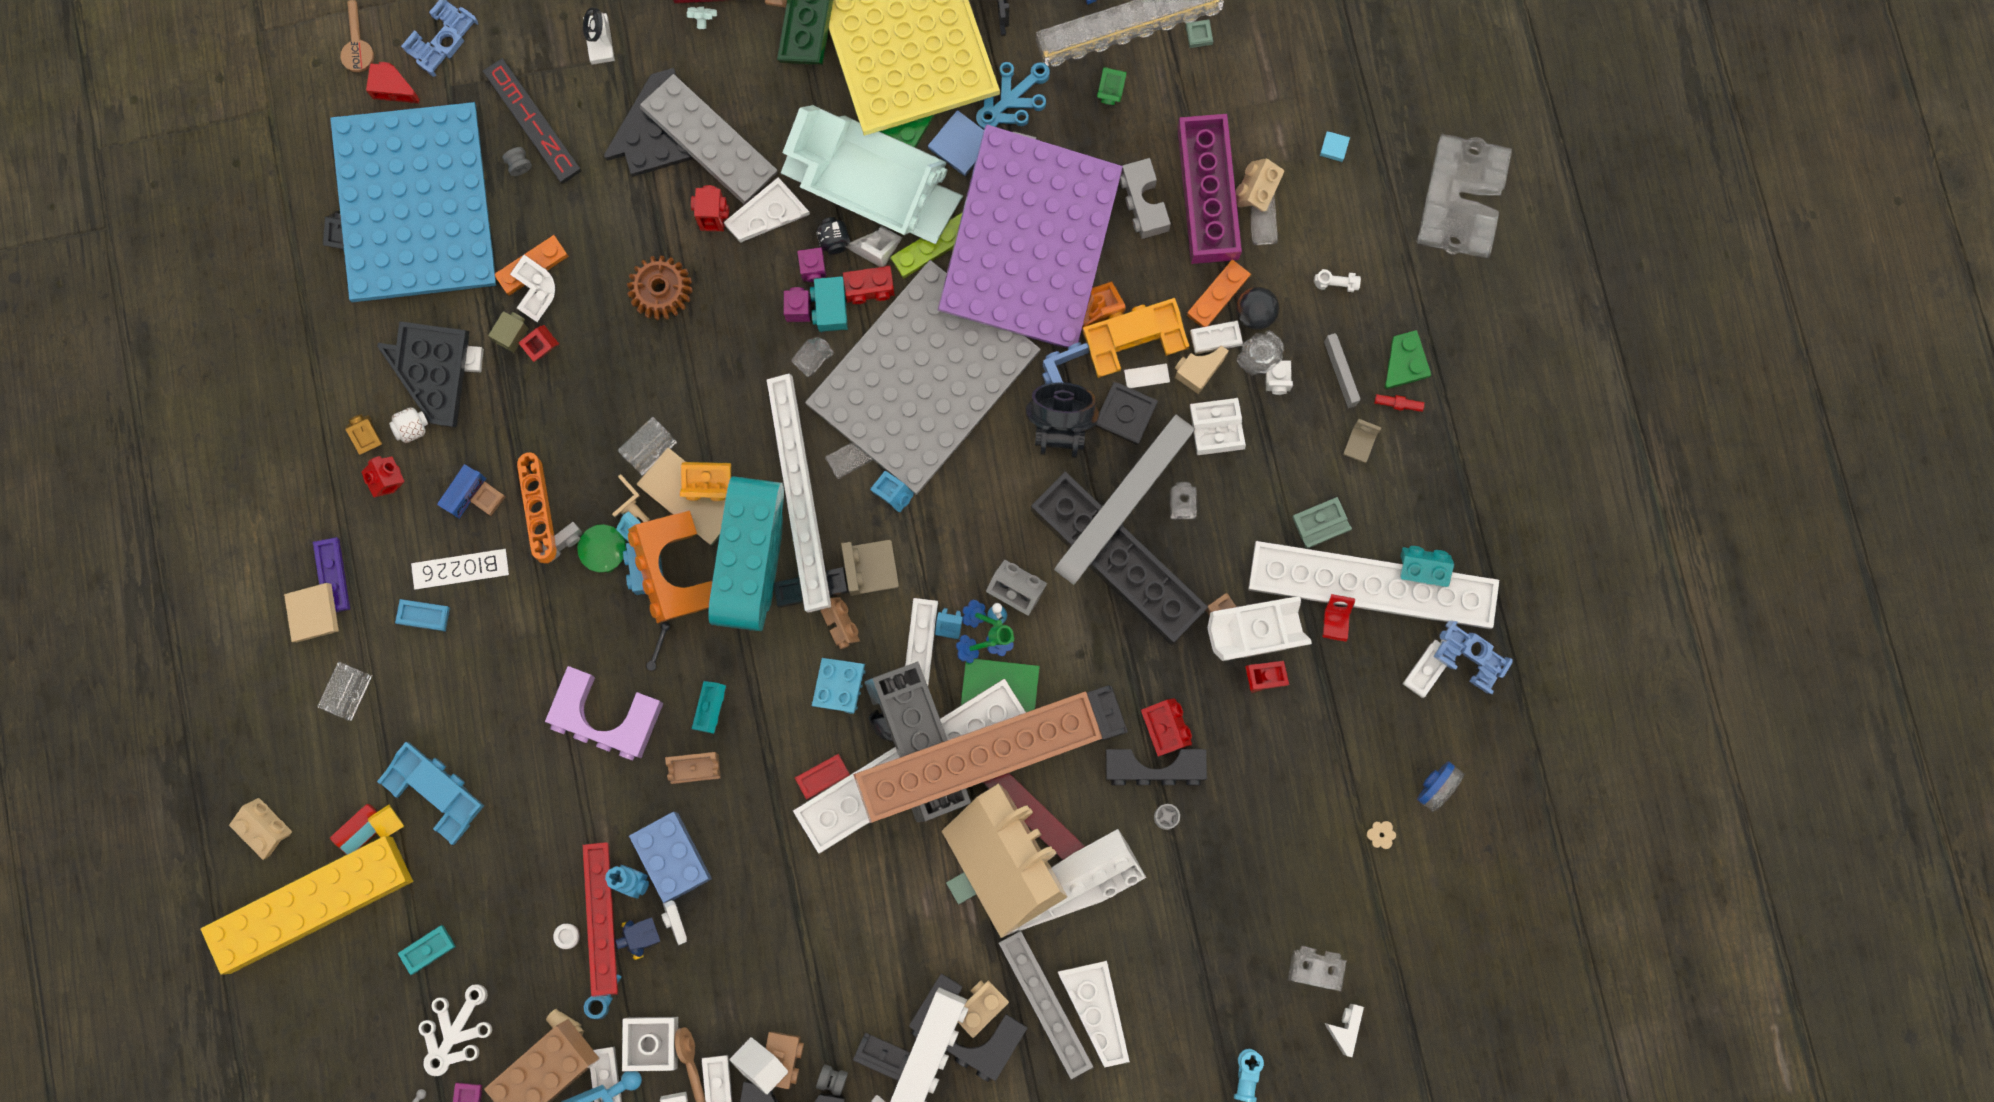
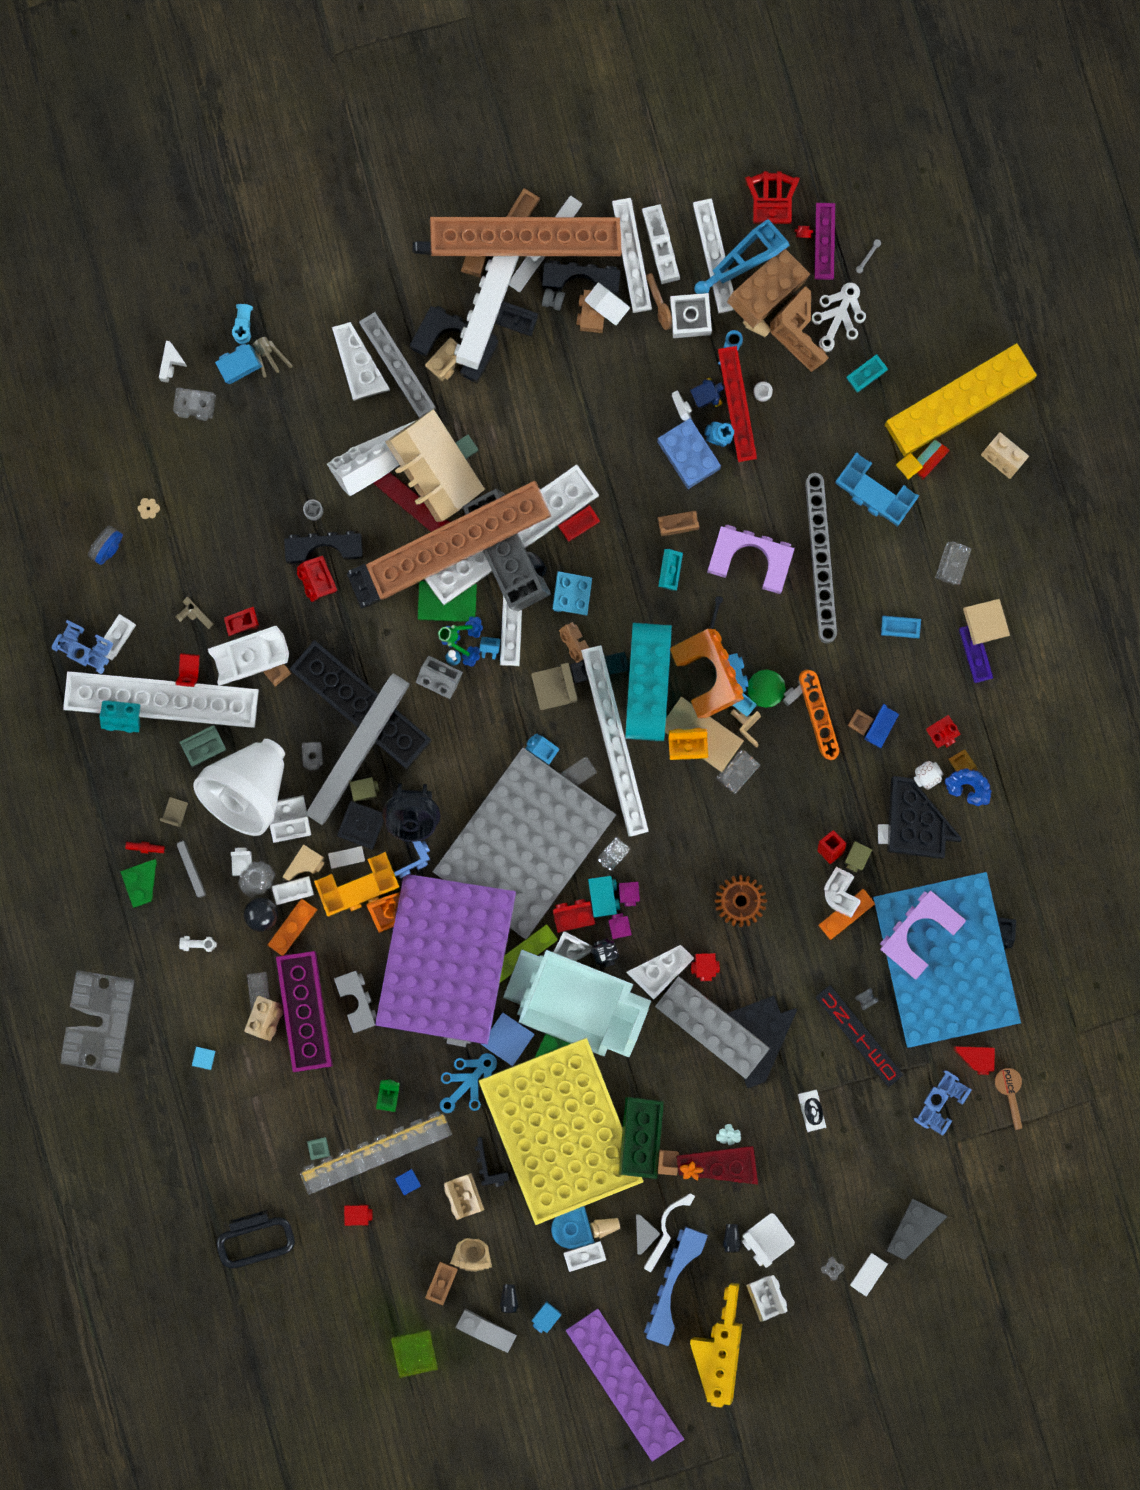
camera: 175 degrees right, 5 degrees up
white sticker [411,549,509,590] -> none
none -> dark tan hose [175,597,214,629]
none -> white cone [194,739,285,836]
none -> dark azure brick [215,344,263,384]
none -> dark tan plant [253,337,293,378]
none -> olive brick [350,777,380,802]
none -> medium nougat bracket [770,286,829,372]
none -> light grey beam [805,473,837,644]
none -> lavender arch [880,890,966,979]
none -> blue piece [945,768,991,806]

